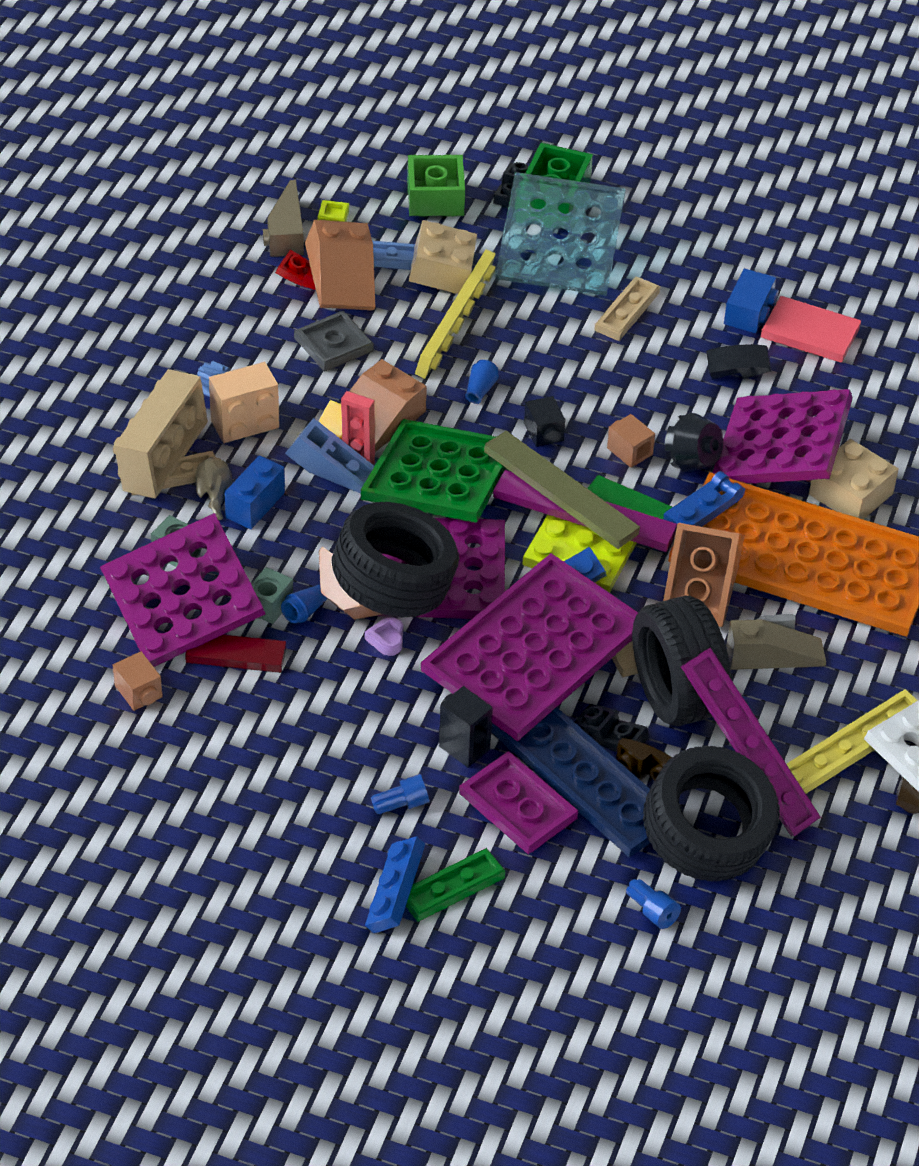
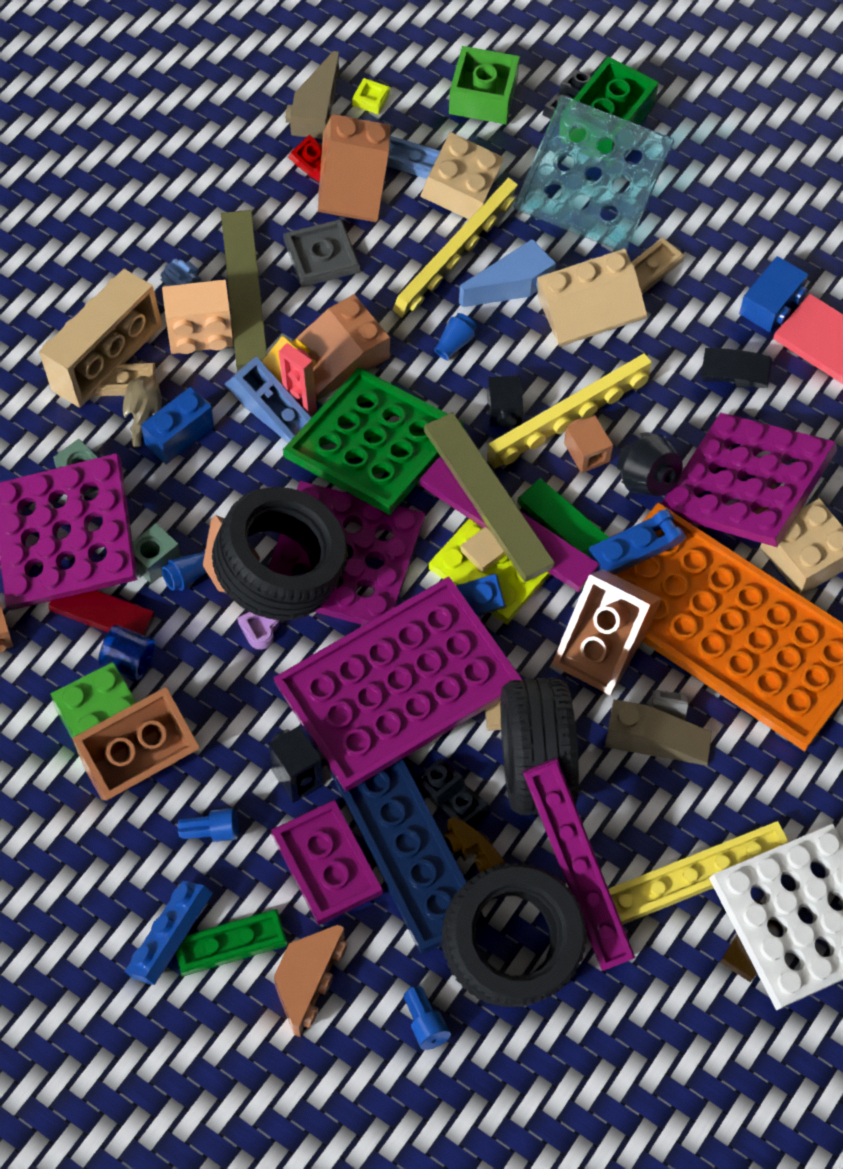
camera: 15 degrees right, 15 degrees up
none -> bright green brick [50,662,137,738]
none -> nougat slope [72,687,200,801]
none -> clear blue piece [98,624,155,680]
none -> olive tile [221,210,267,371]
none -> nougat slope [274,925,348,1037]
none -> medium blue slope [459,239,556,307]
none -> tan tile [460,527,506,573]
none -> light yellow plate [487,353,652,469]
none -> tan slope [537,249,647,347]

